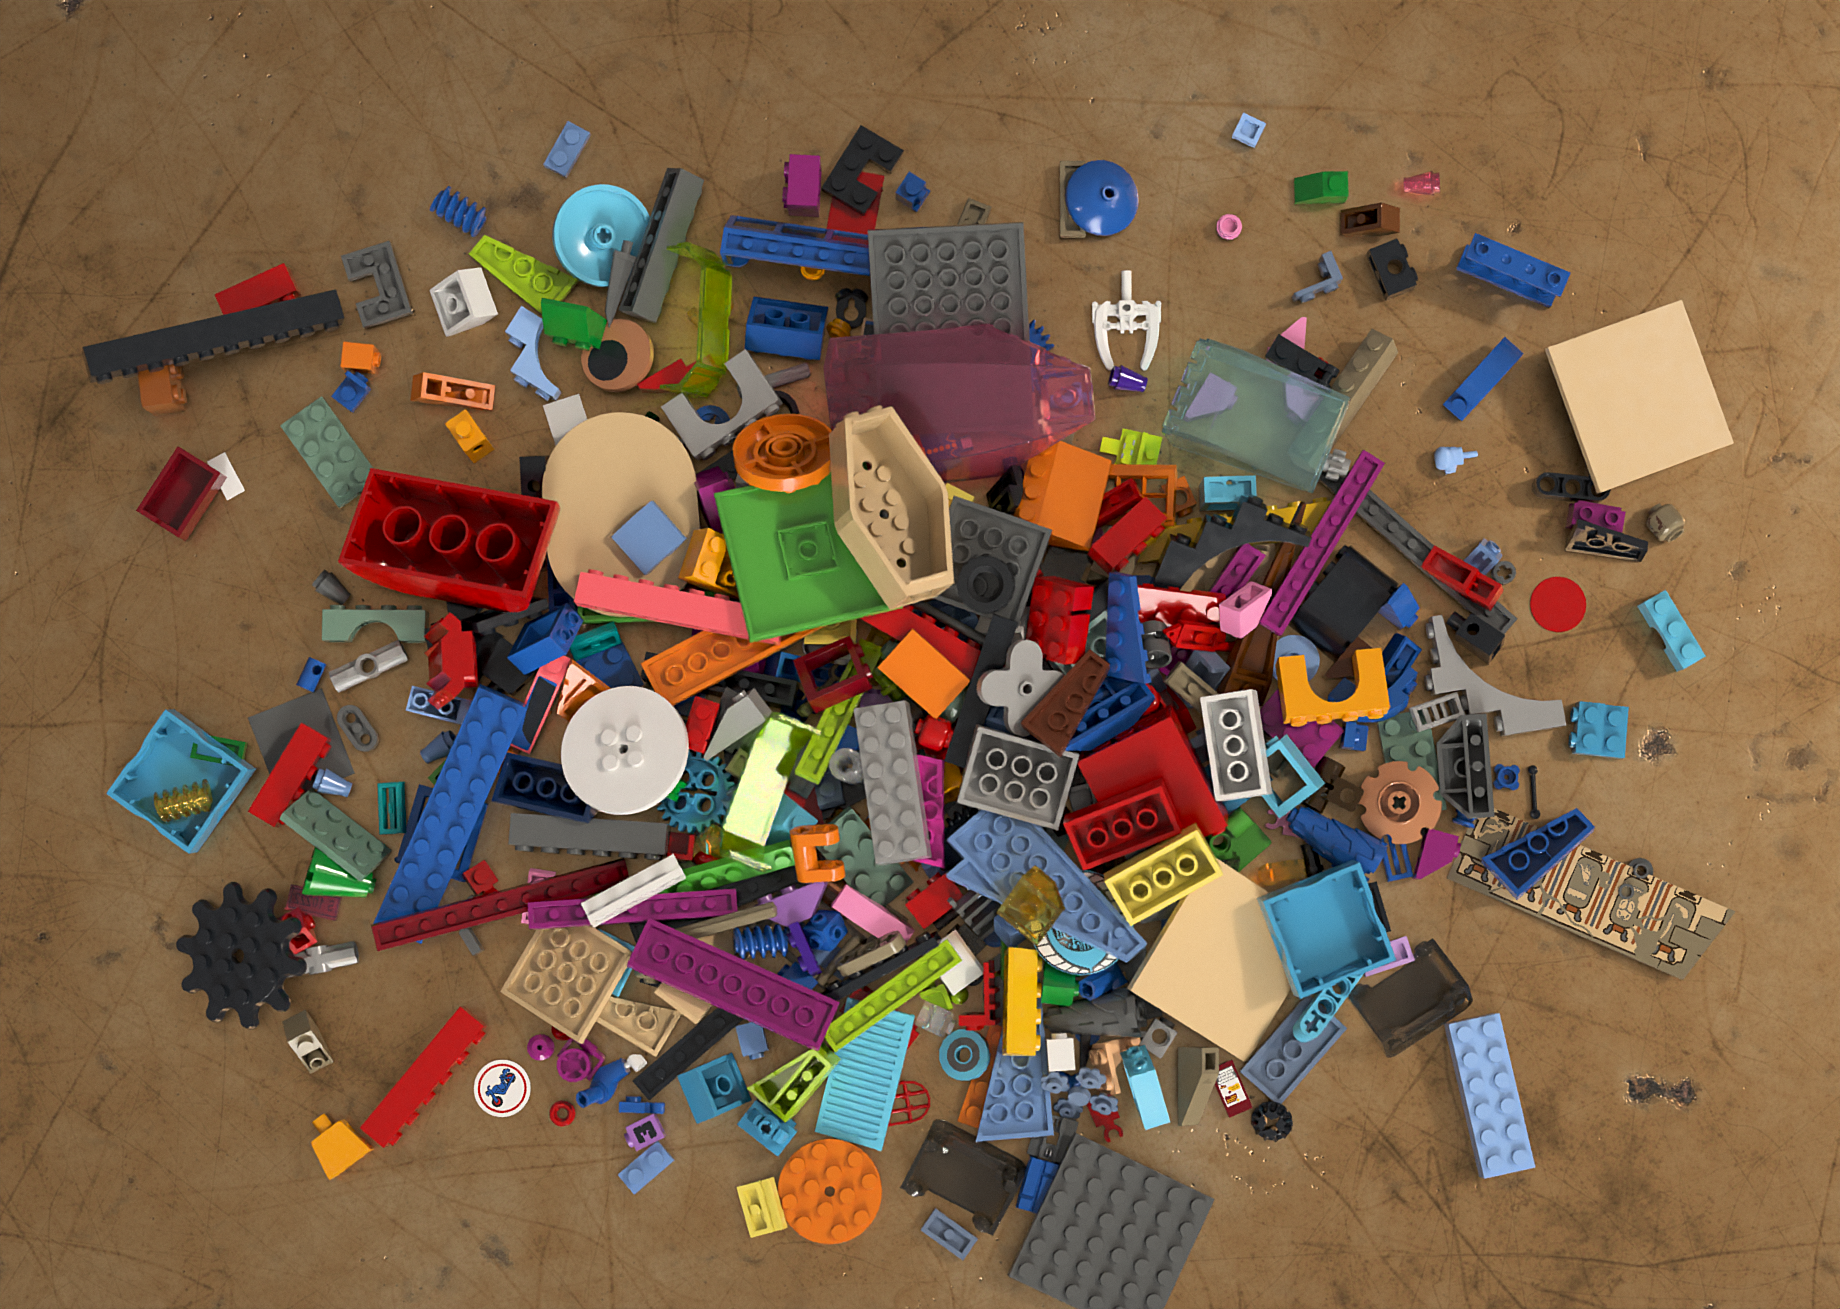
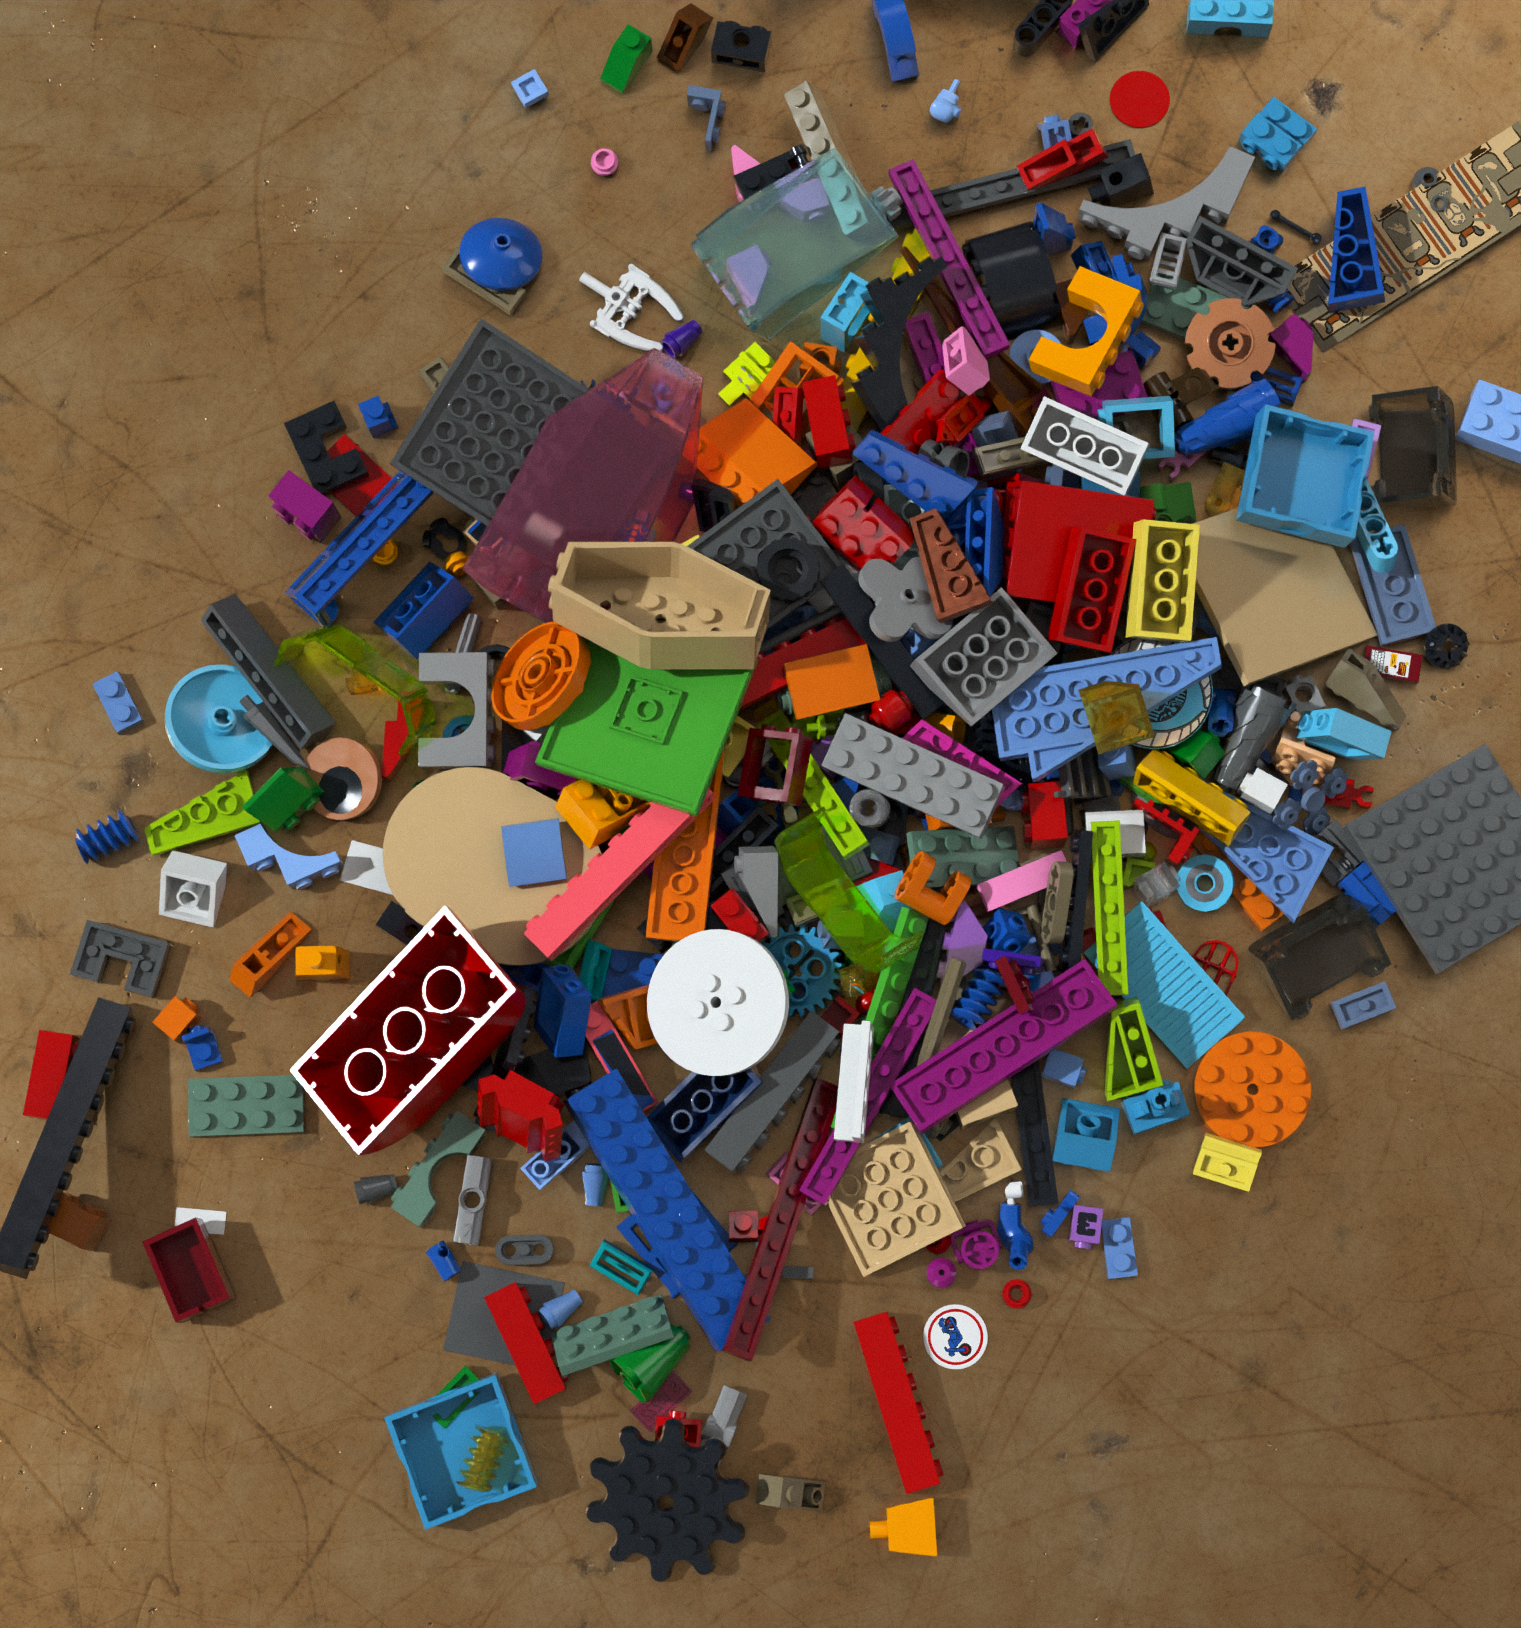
camera: 50 degrees left, 5 degrees down
none -> dark red plate [995,956,1035,1015]

